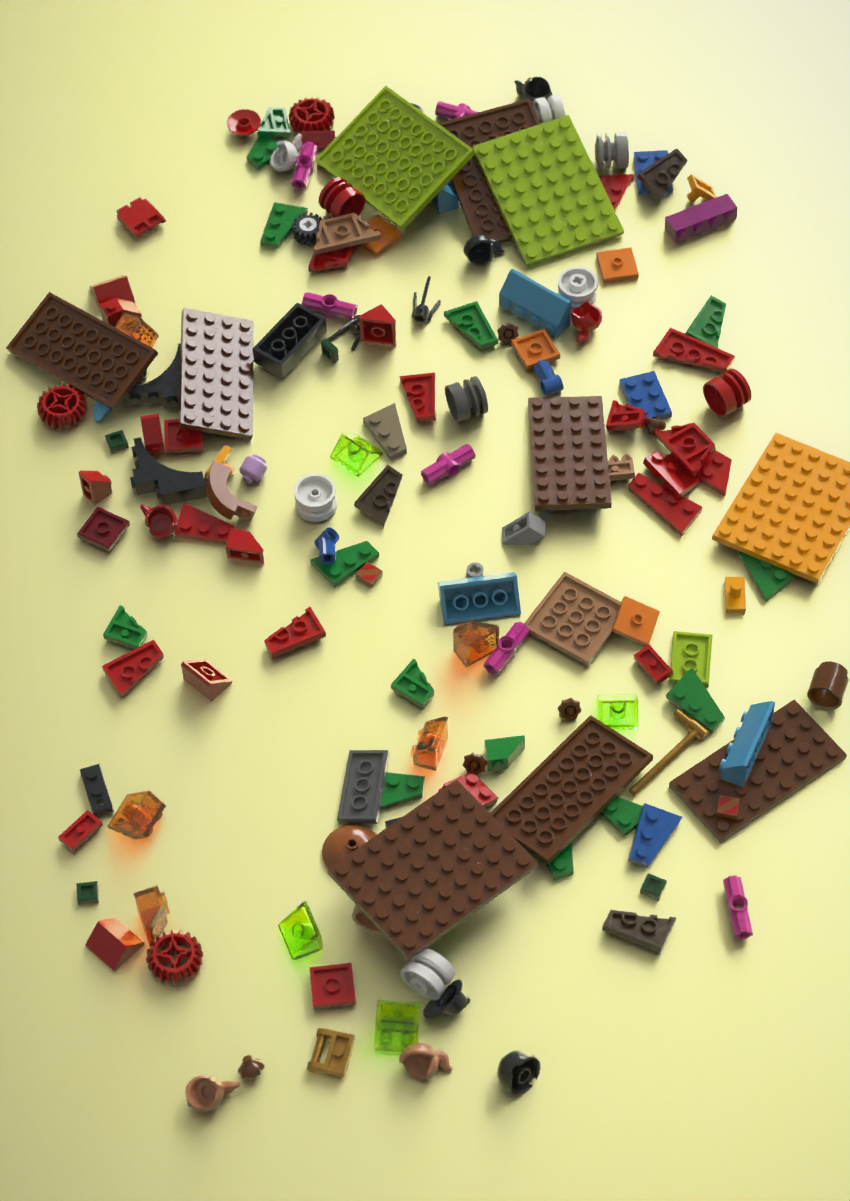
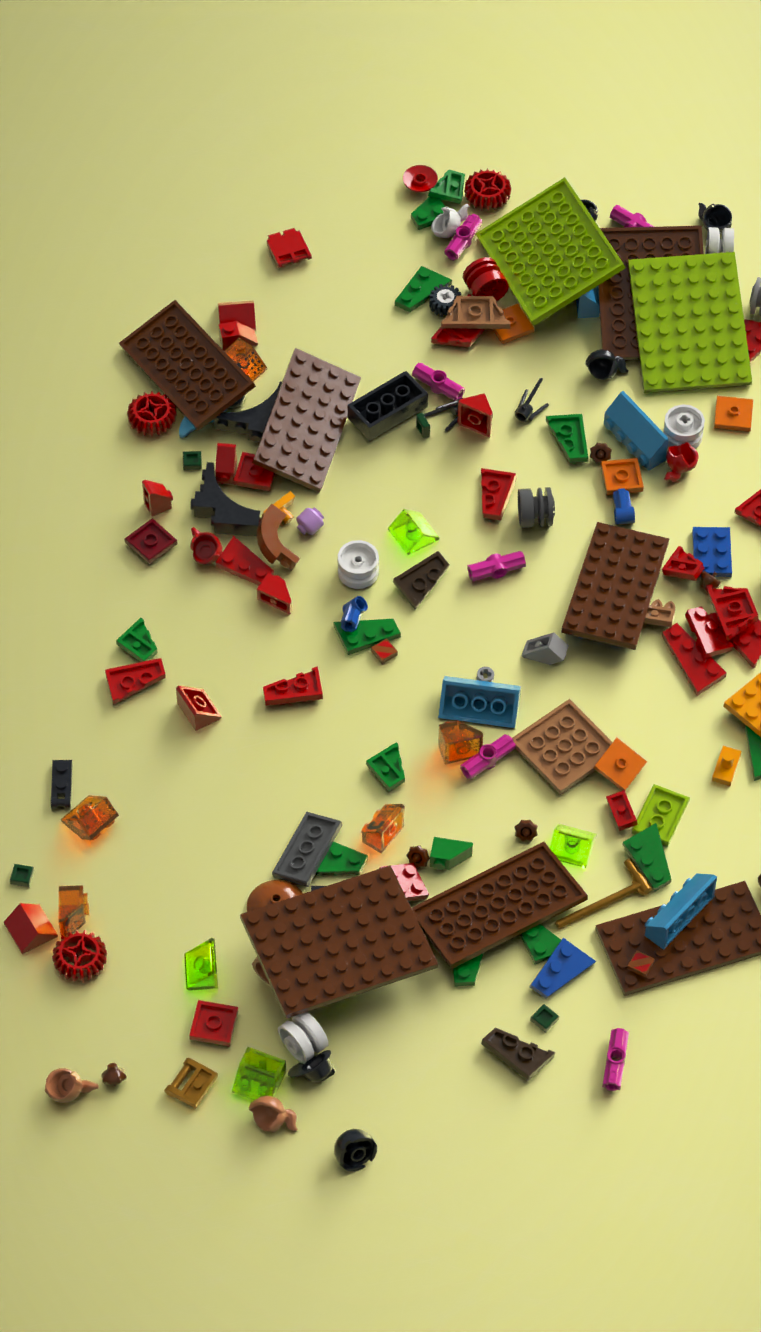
camera: 15 degrees right, 0 degrees up
red plate [58,810,103,852] -> none
red plate [300,130,335,148] -> none
dark tan wing [363,403,407,460] -> none

